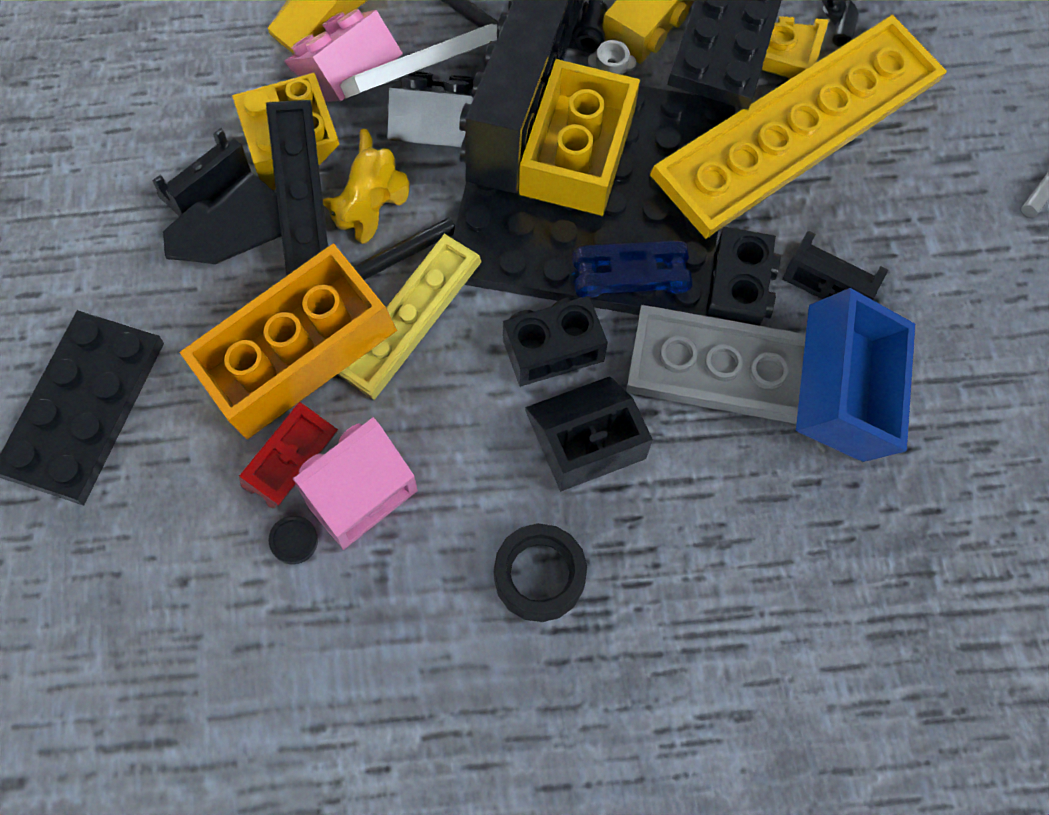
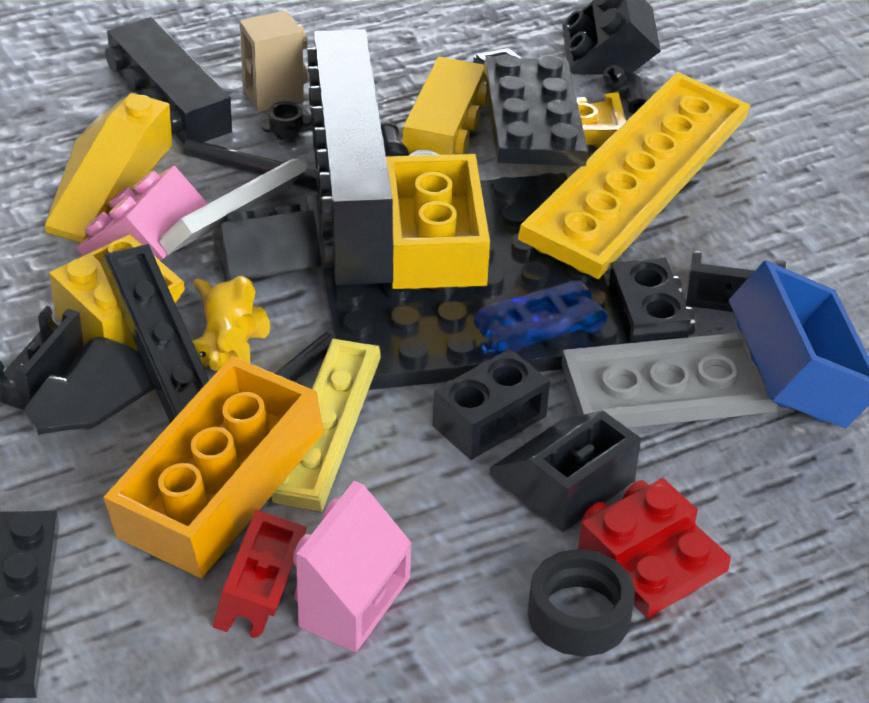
camera: 20 degrees left, 25 degrees down
black piece [268,516,318,564] -> none
none -> red plate [578,477,731,619]

